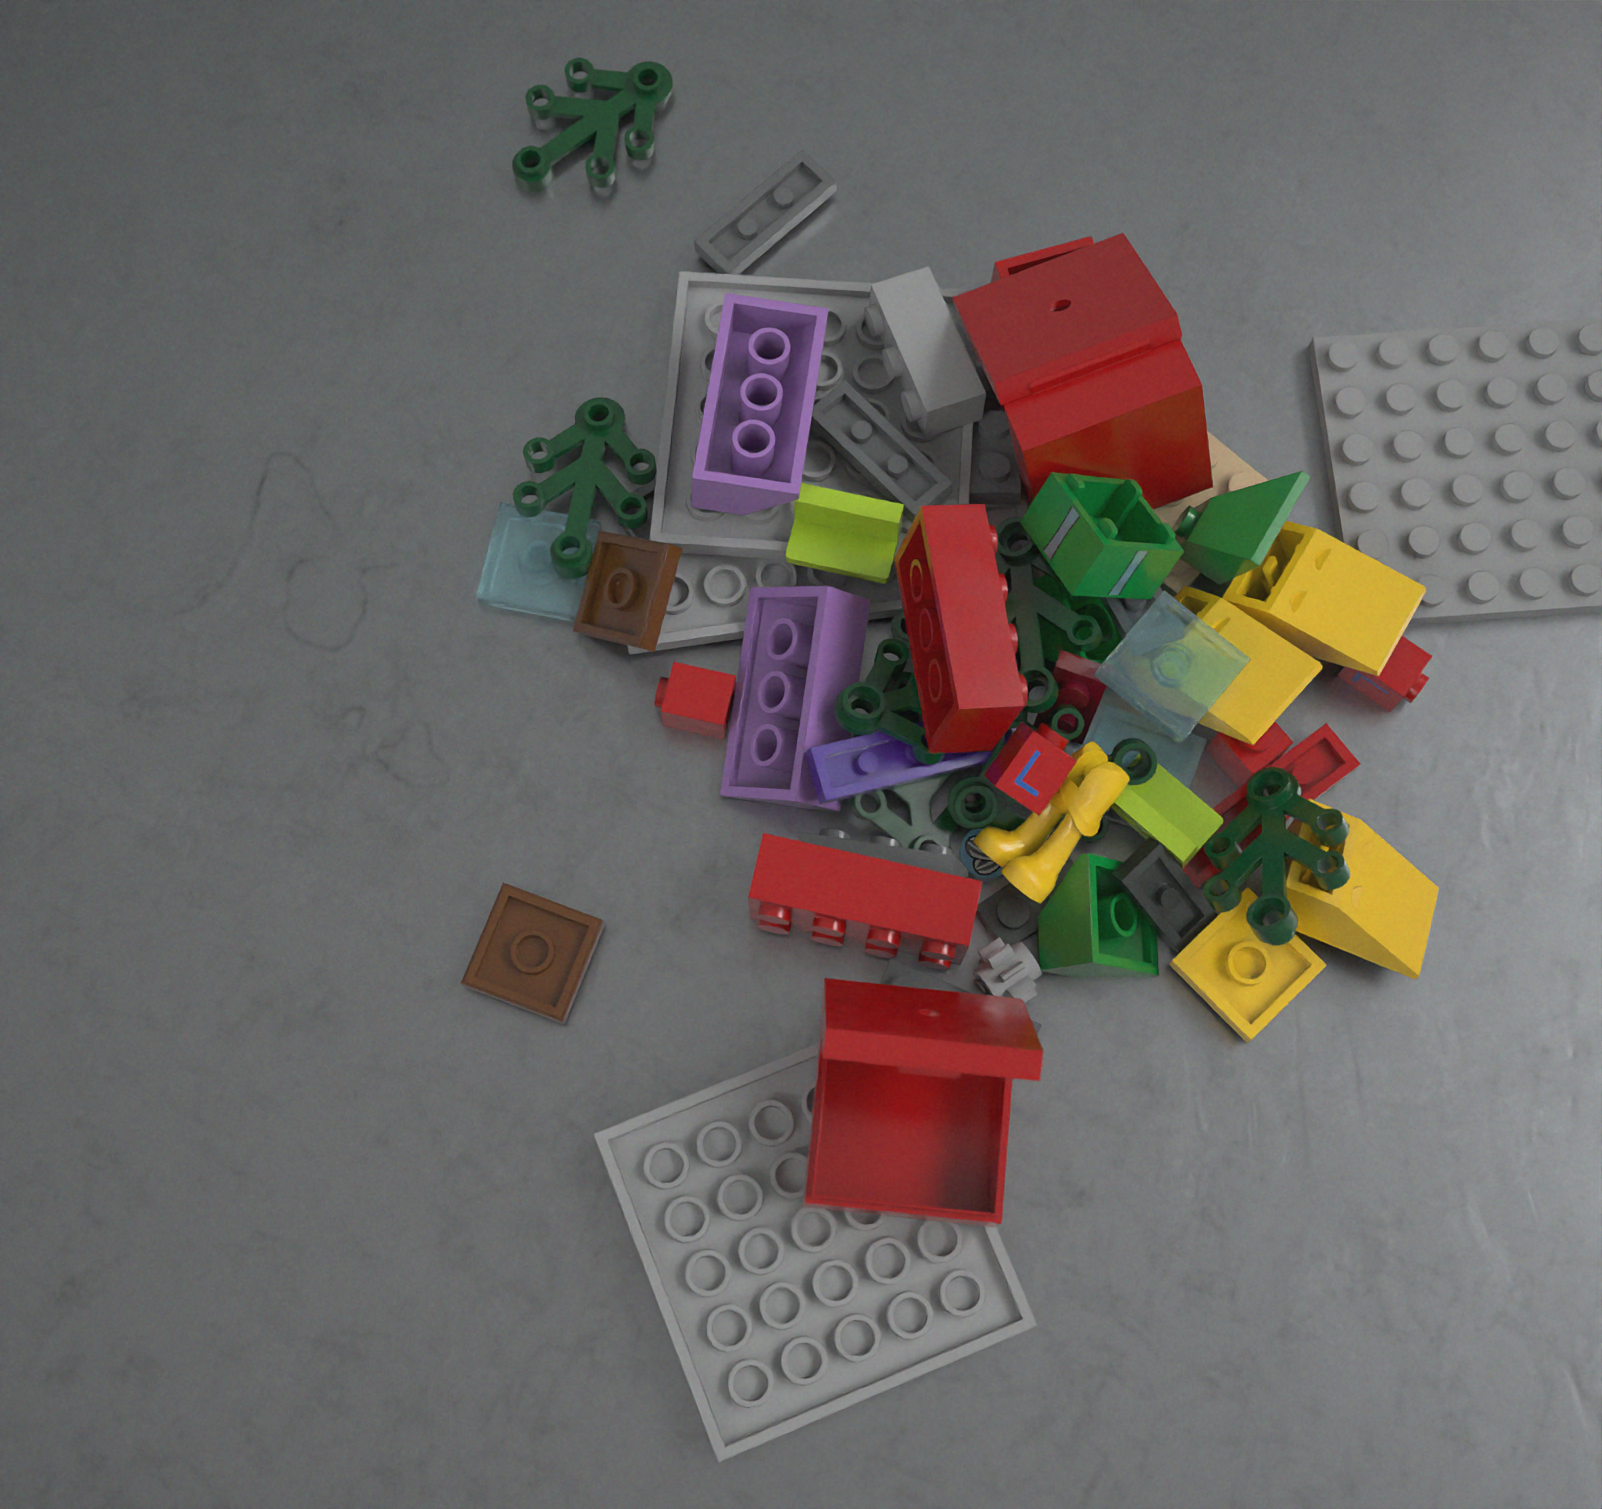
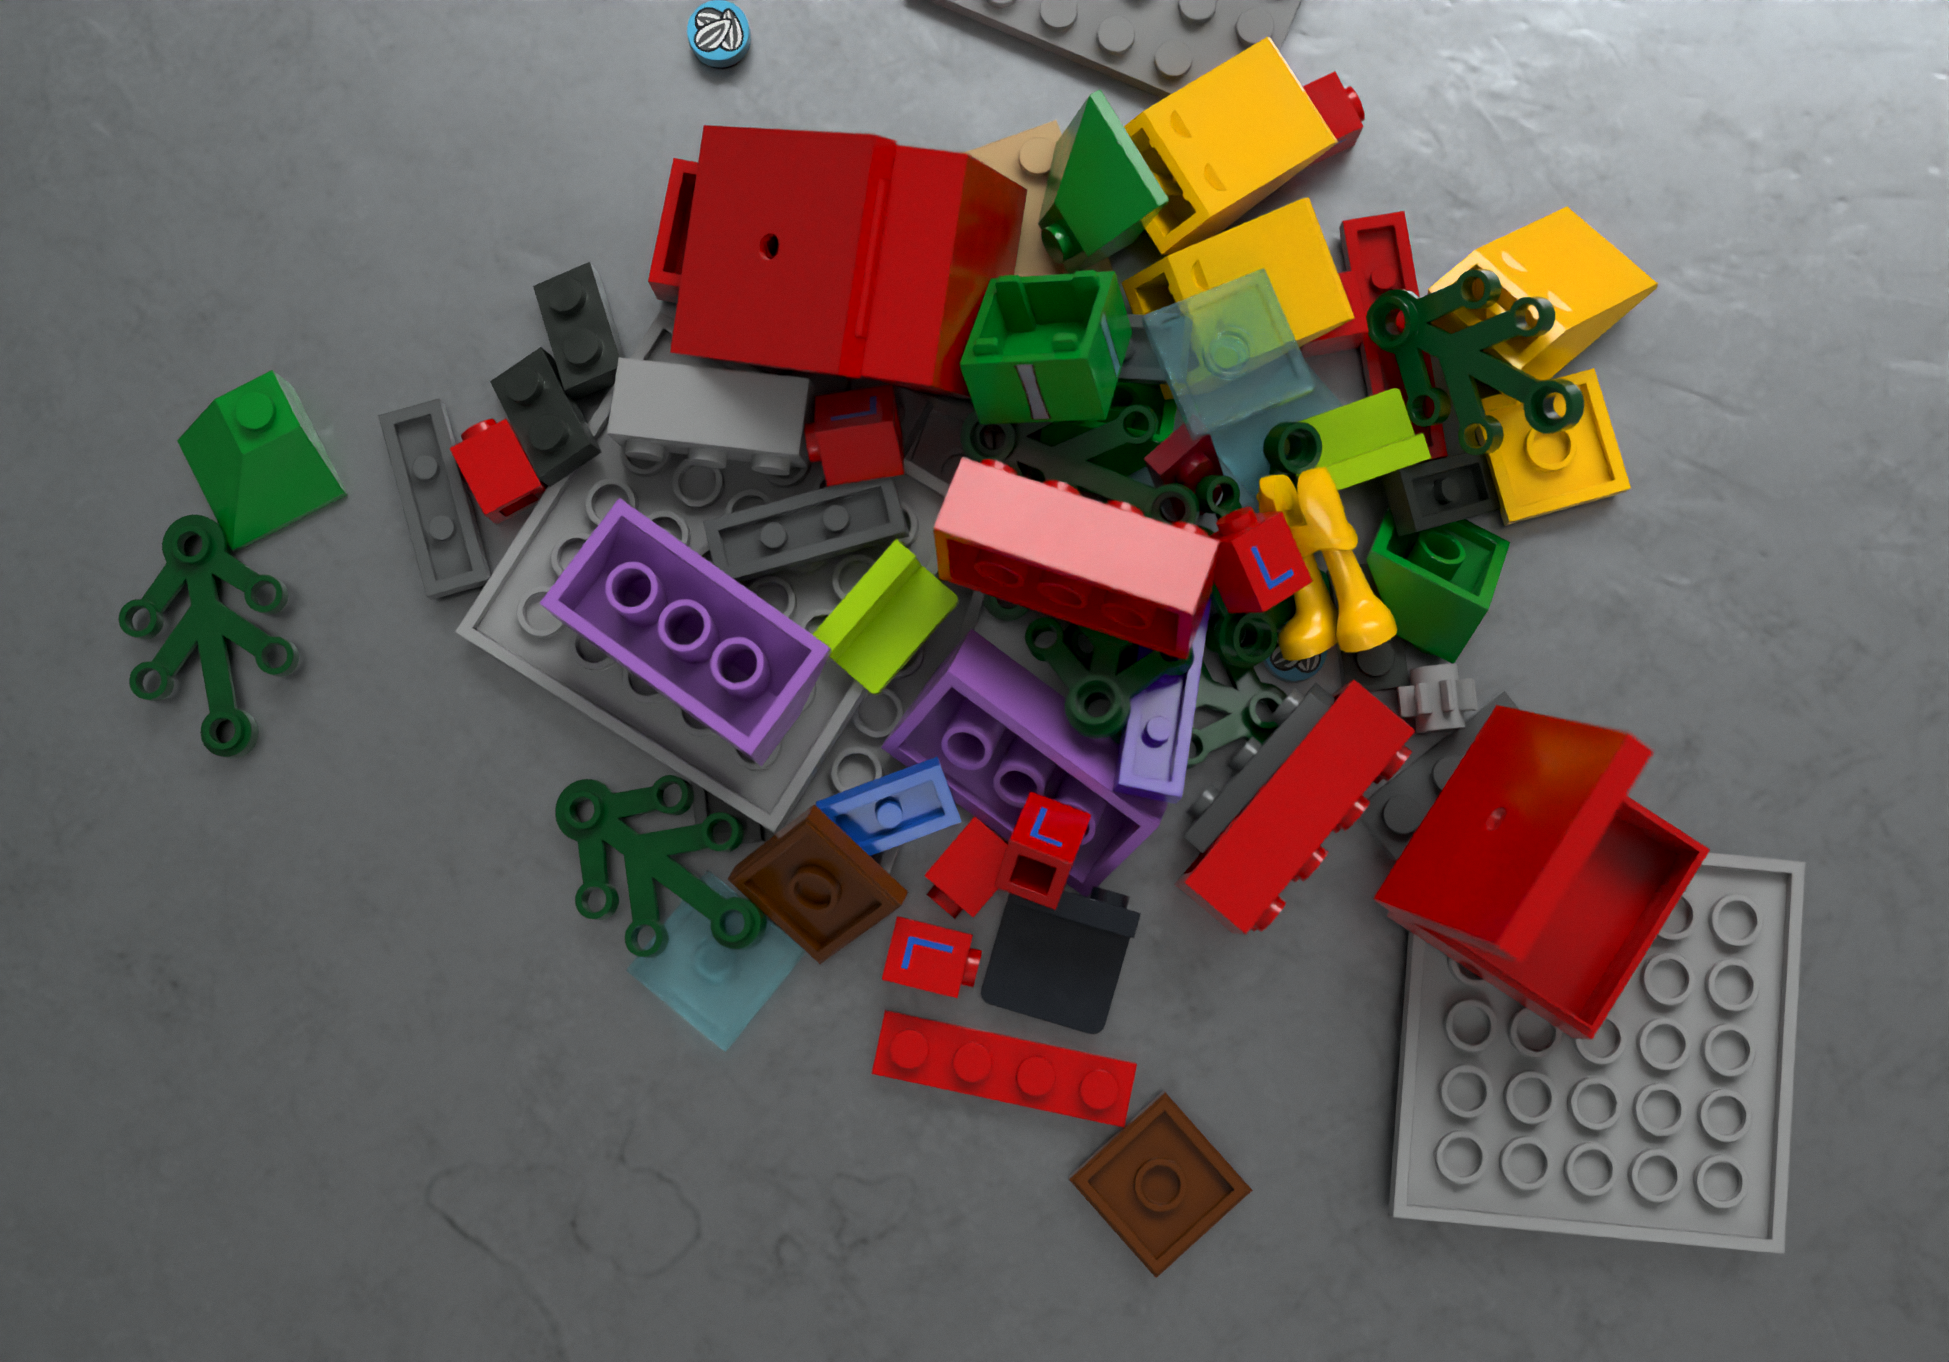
camera: 60 degrees left, 10 degrees up
none -> green slope [177,370,348,552]
none -> red brick [449,418,547,525]
none -> pearl dark grey plate [490,347,602,487]
none -> pearl dark grey plate [533,262,625,401]
none -> tile [687,0,751,68]
none -> red brick [805,385,904,486]
none -> blue plate [816,756,962,856]
none -> red plate [871,1009,1137,1128]
none -> red brick [881,916,982,998]
none -> black bracket [981,882,1141,1034]
none -> red brick [994,791,1092,910]

